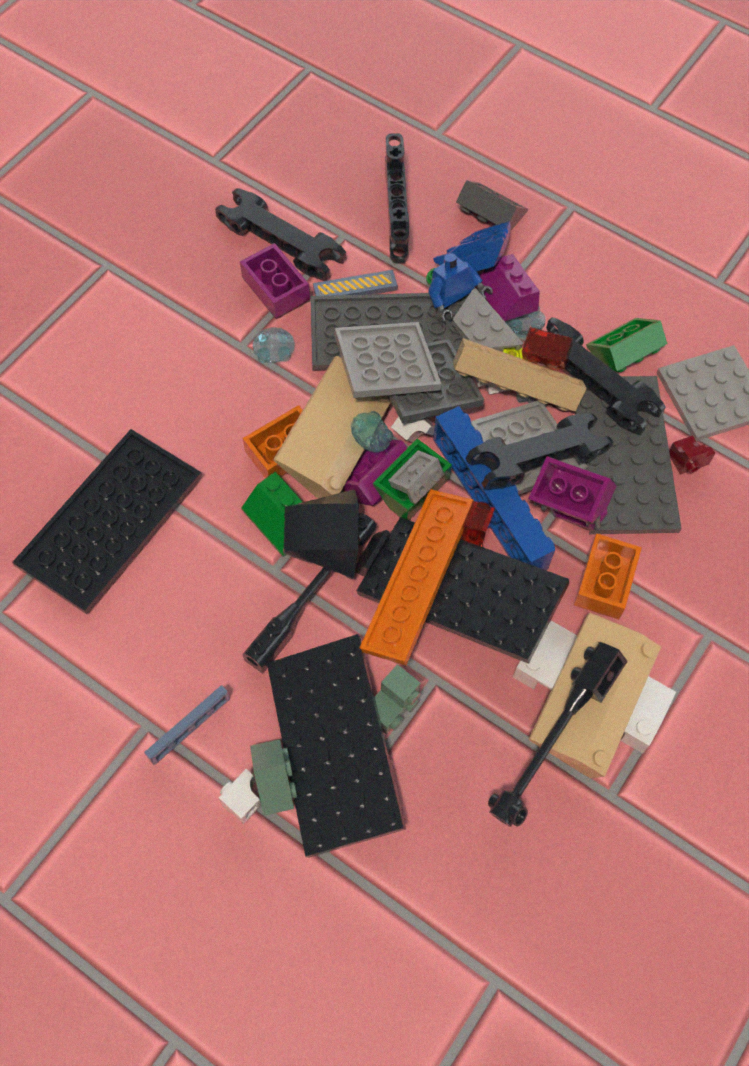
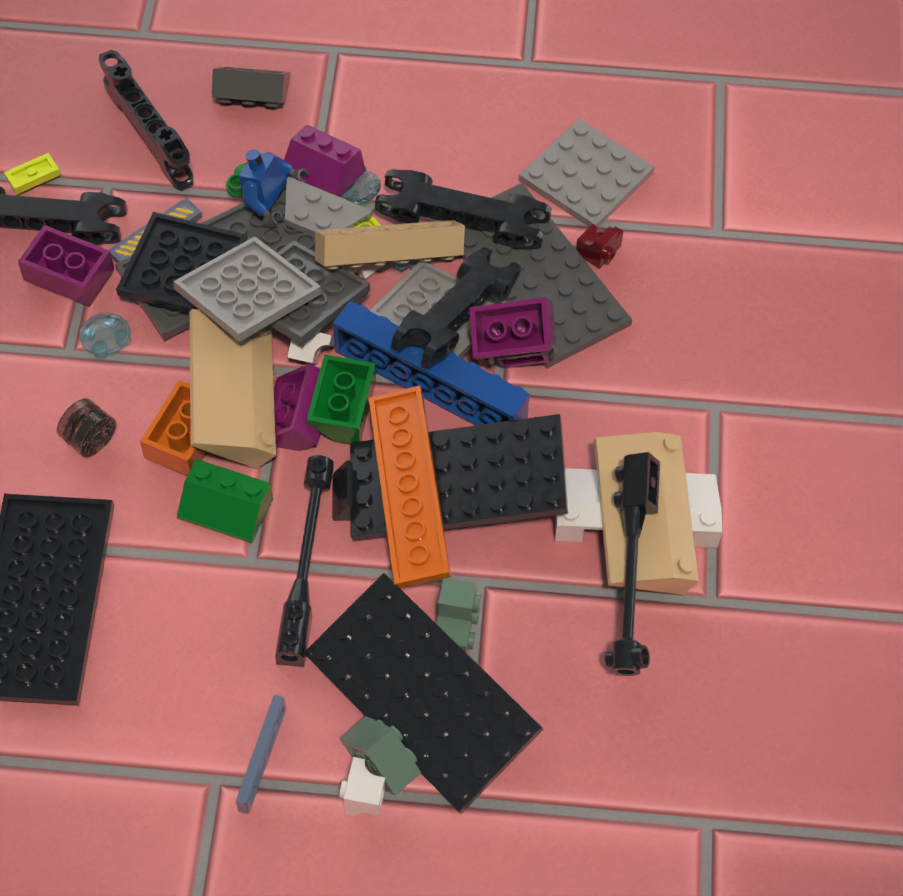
camera: 30 degrees left, 5 degrees down
black wedge [283,489,359,580] -> none
clear light blue dish [351,411,394,453] -> none
light grey bracket [388,450,444,504] -> none
blue wedge [433,221,511,271] -> none
clear red brick [461,501,495,547] -> none
clear red brick [522,327,573,370] -> none
orange brick [574,533,642,620] -> none
green slope [586,318,668,372] -> none
none -> neon yellow plate [4,153,60,195]
none -> clear smoke wheel [57,398,116,457]
none -> black plate [116,212,248,313]

